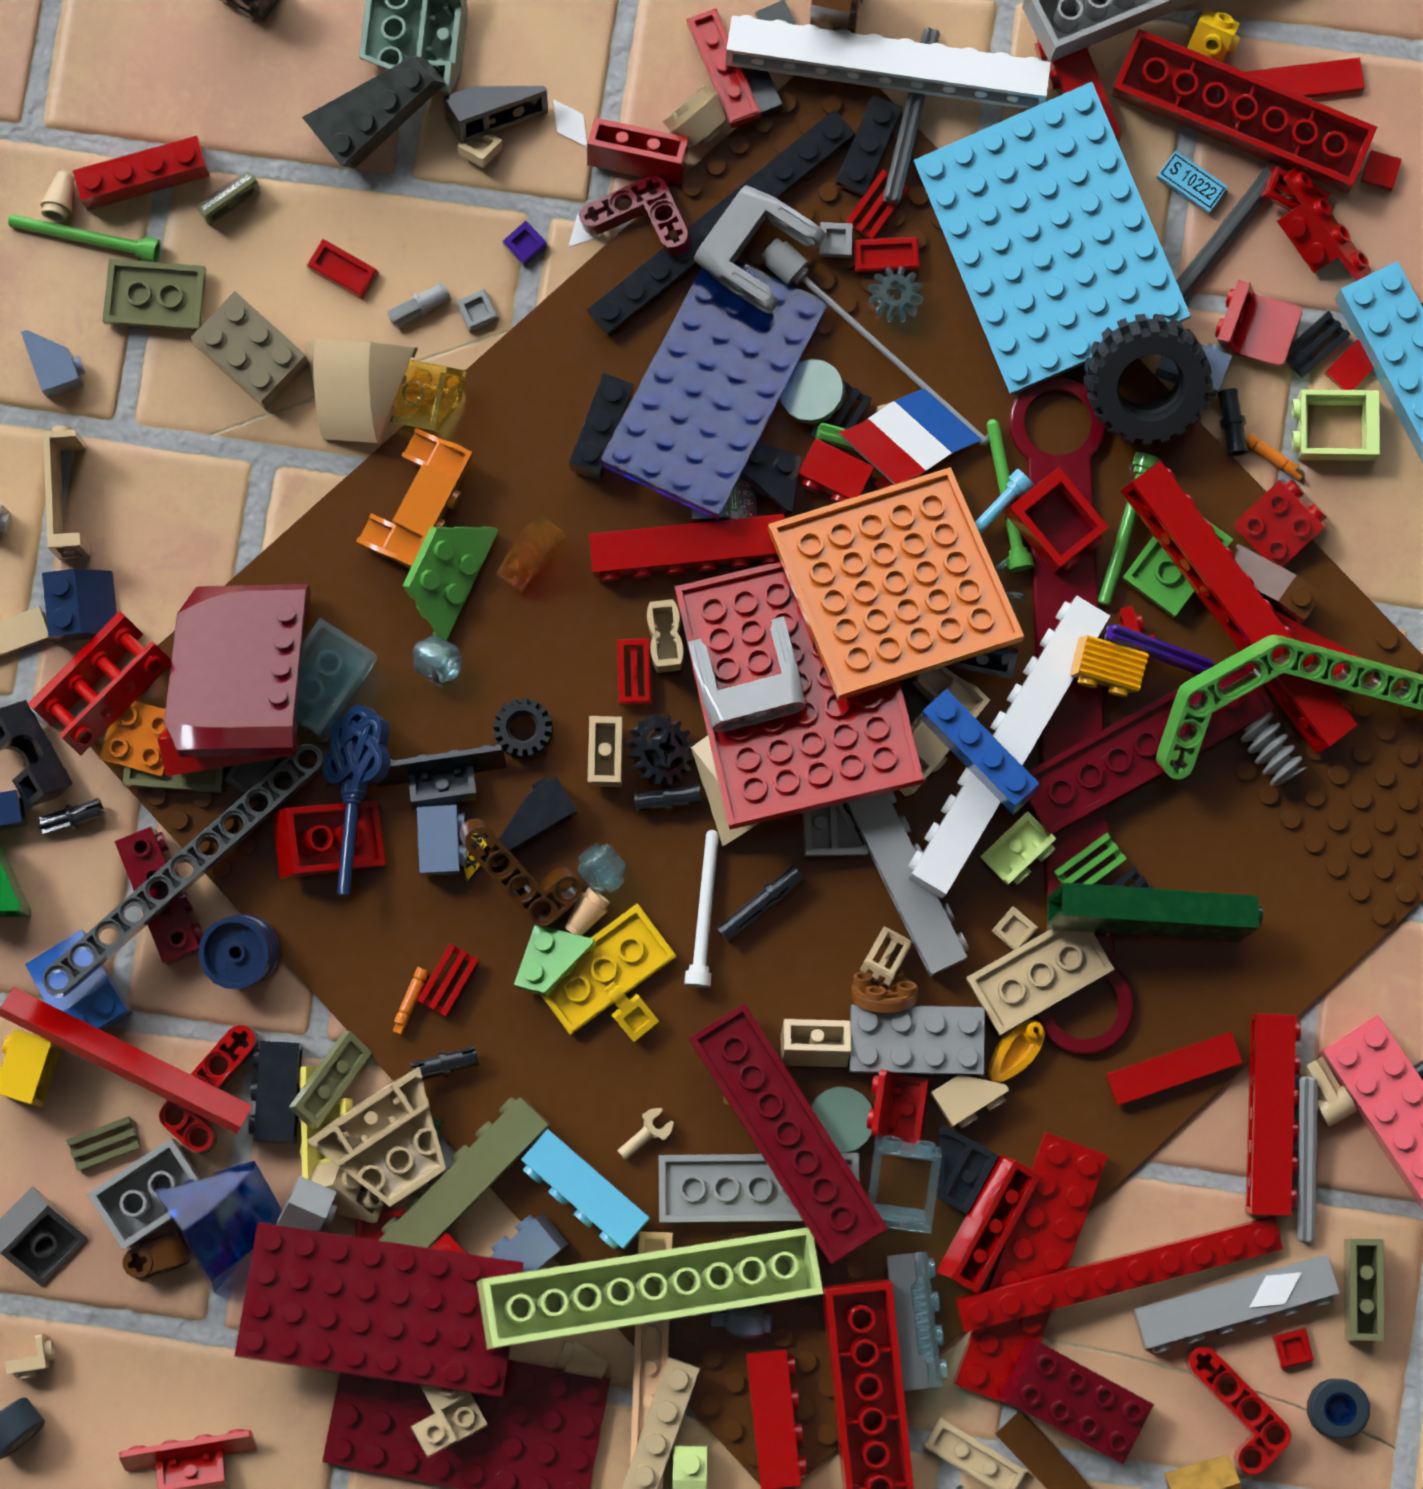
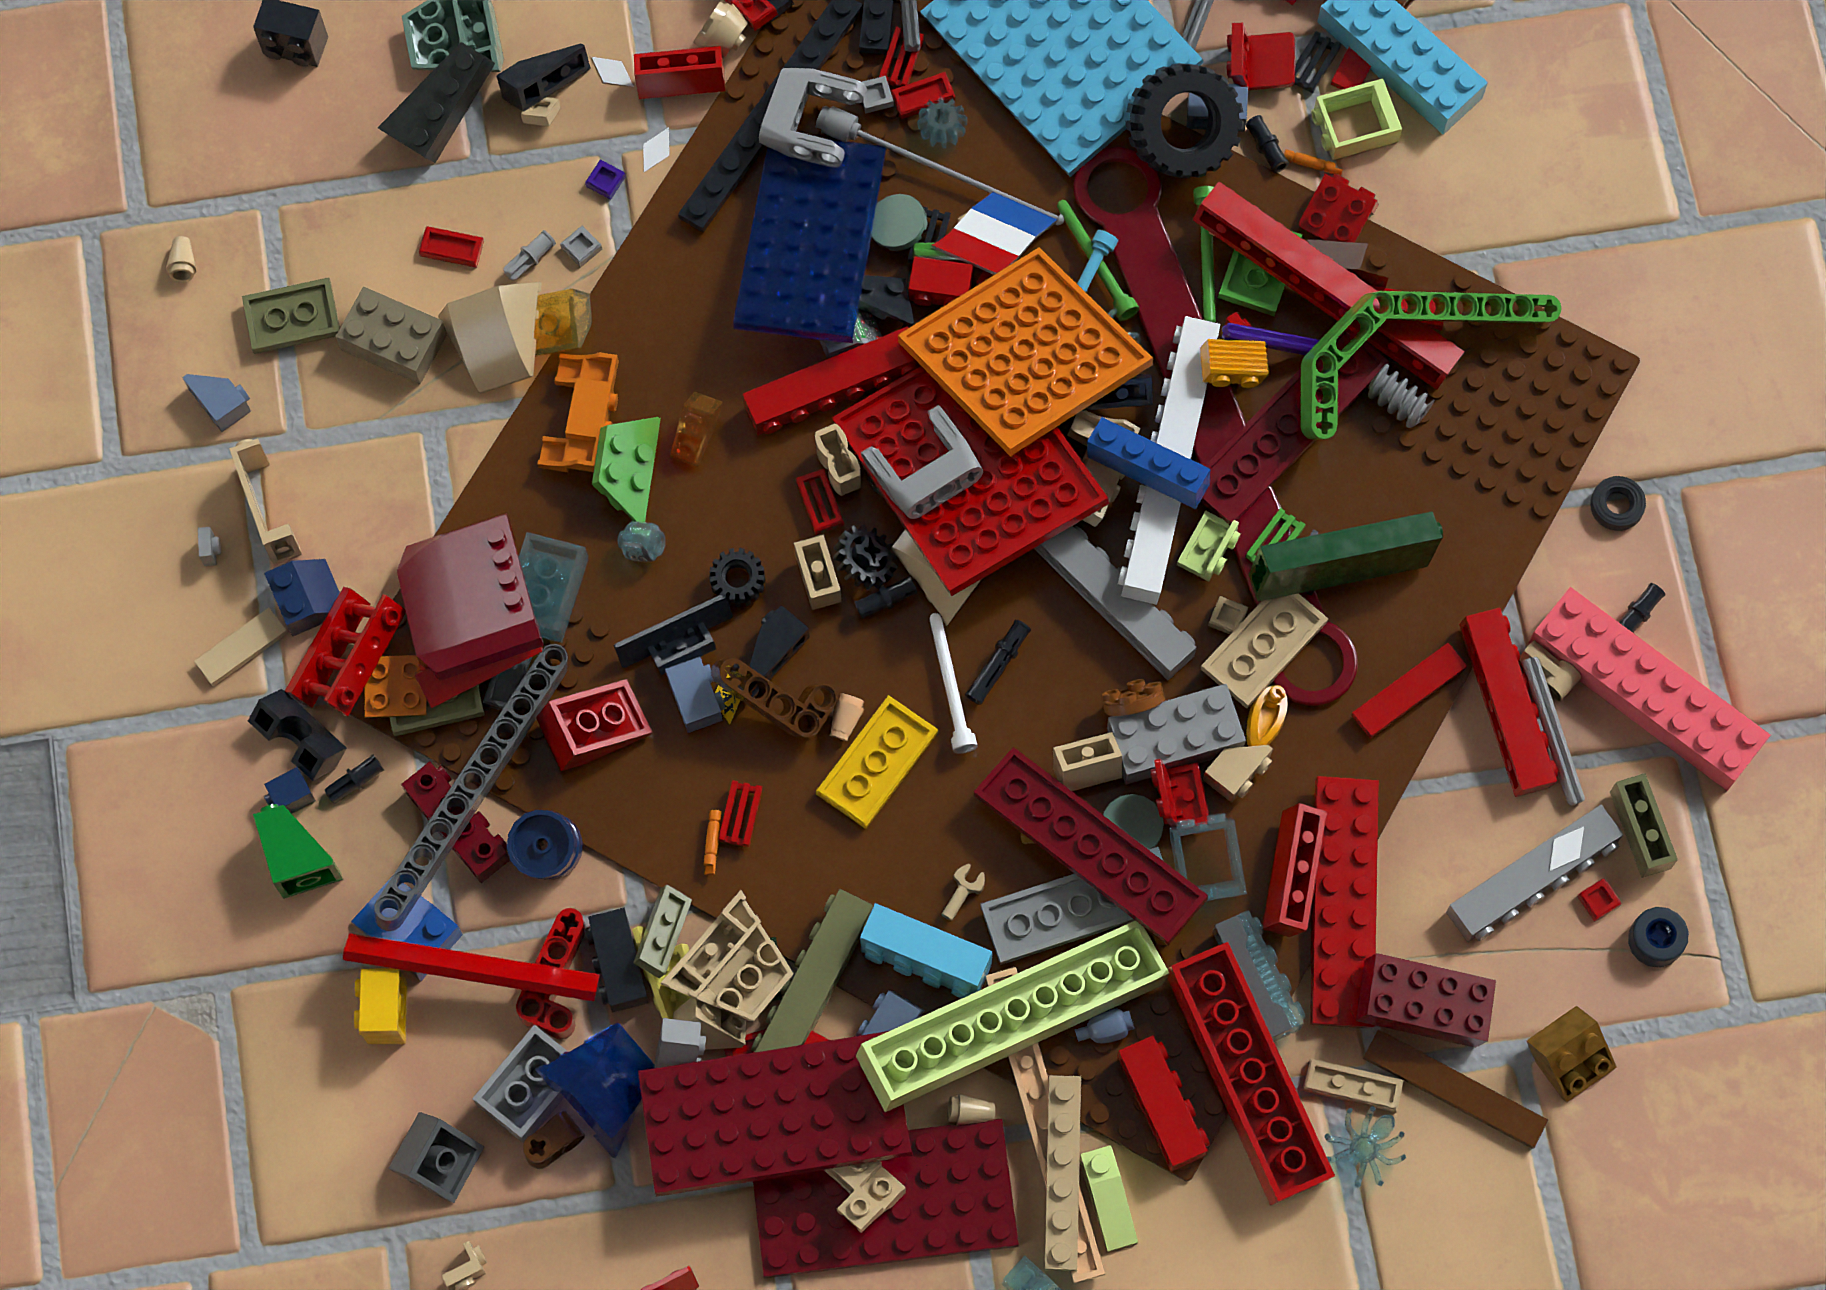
camera: 20 degrees left, 10 degrees down
bright green piece [8,214,161,262] -> none
olive tile [66,1116,141,1171] -> none
red brick [73,135,210,211] -> none
olive slope [196,171,260,225] -> none
dark blue piece [322,704,391,897] -> none
black pin [410,1045,480,1080] -> none
wing [514,925,597,997] -> none
black arch [569,373,635,481] -> none
clear light blue head [578,843,626,892] -> none
dark red beam [579,175,692,256] -> none
yellow plate [604,981,659,1042] -> none
light grey wing [802,803,868,857] -> none
tan tile [860,926,913,986] -> none
black wing [937,1124,999,1214] -> none
red plate [955,1216,1283,1332] -> none
red window [1004,467,1109,573] -> none
red beam [1186,1347,1292,1474] -> none

